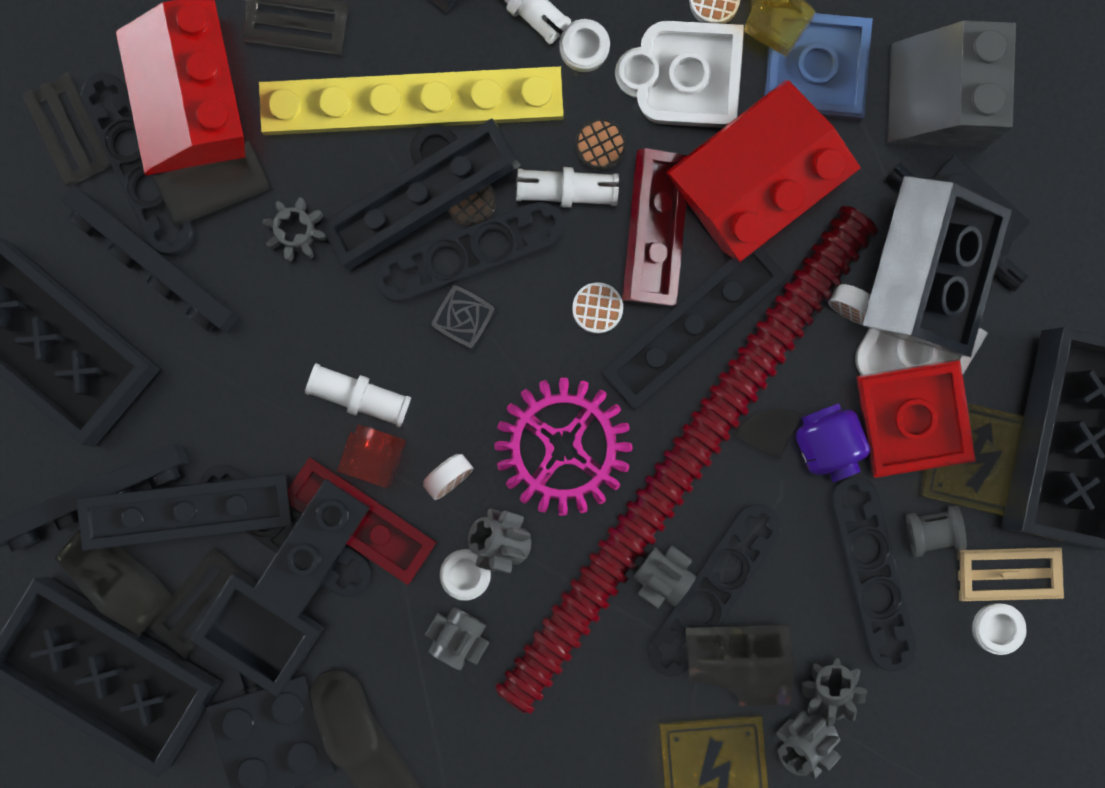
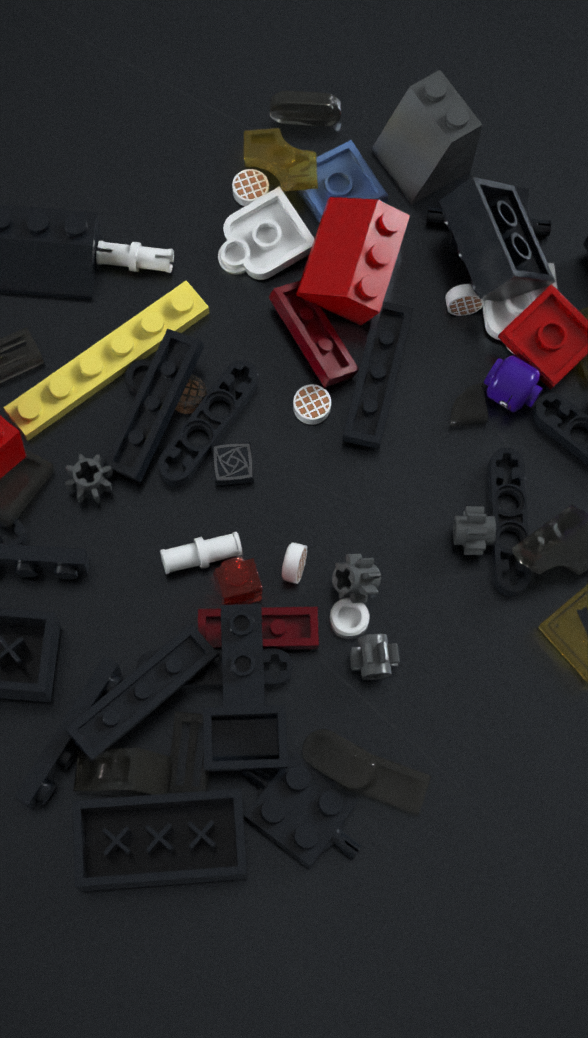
camera: 35 degrees left, 15 degrees down
dark pink gear [494,378,632,516] -> none
dark red piece [495,206,878,714] -> none
white pin [515,167,619,208] -> none
white tile [560,19,610,72] -> none
tile [575,118,626,171] -> none

